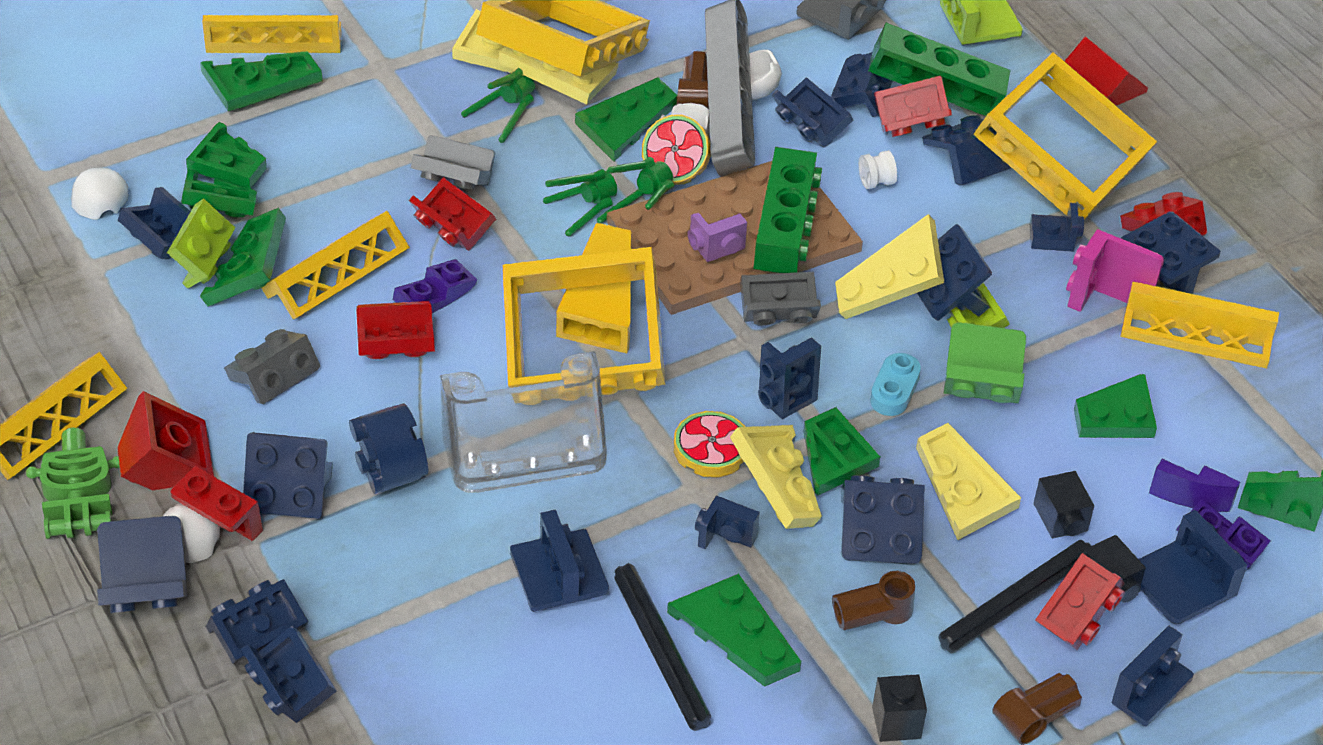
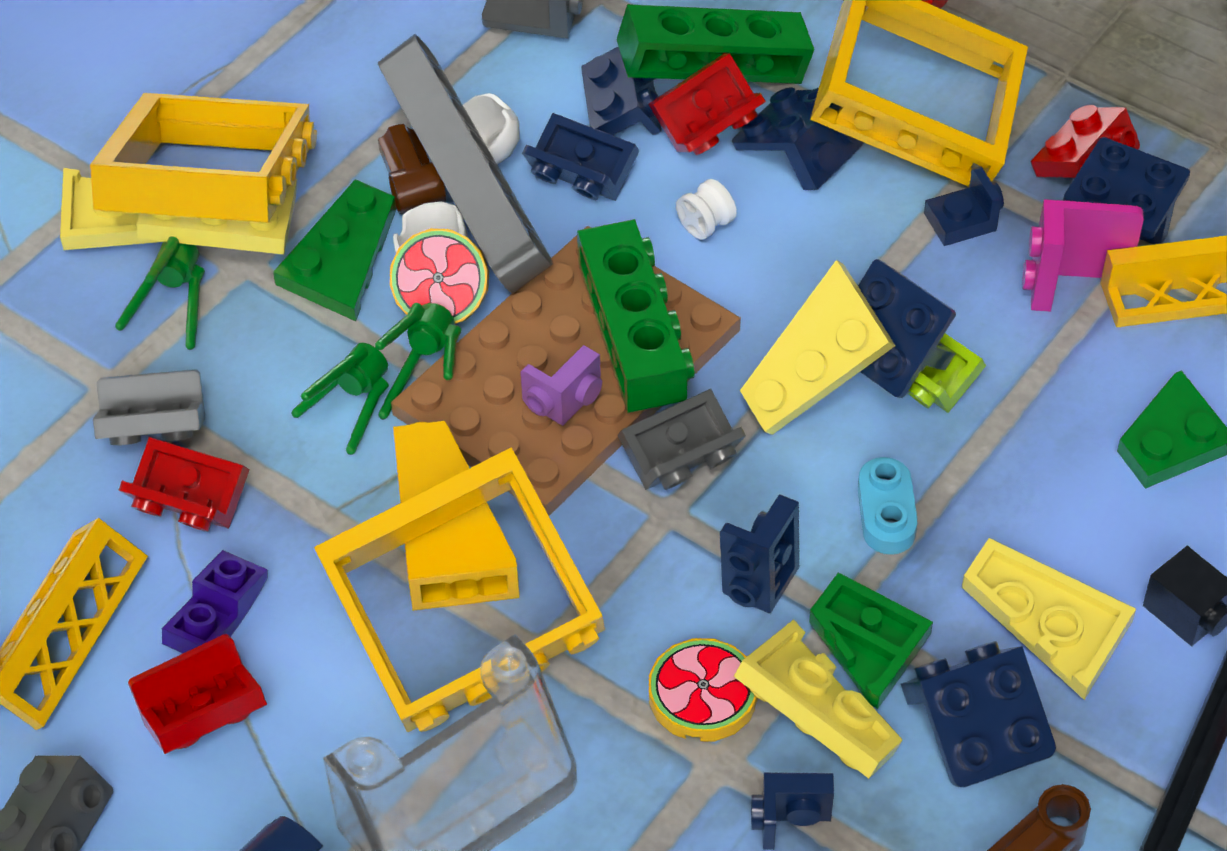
camera: 20 degrees left, 5 degrees up
bright green bracket [943,322,1026,404] -> none

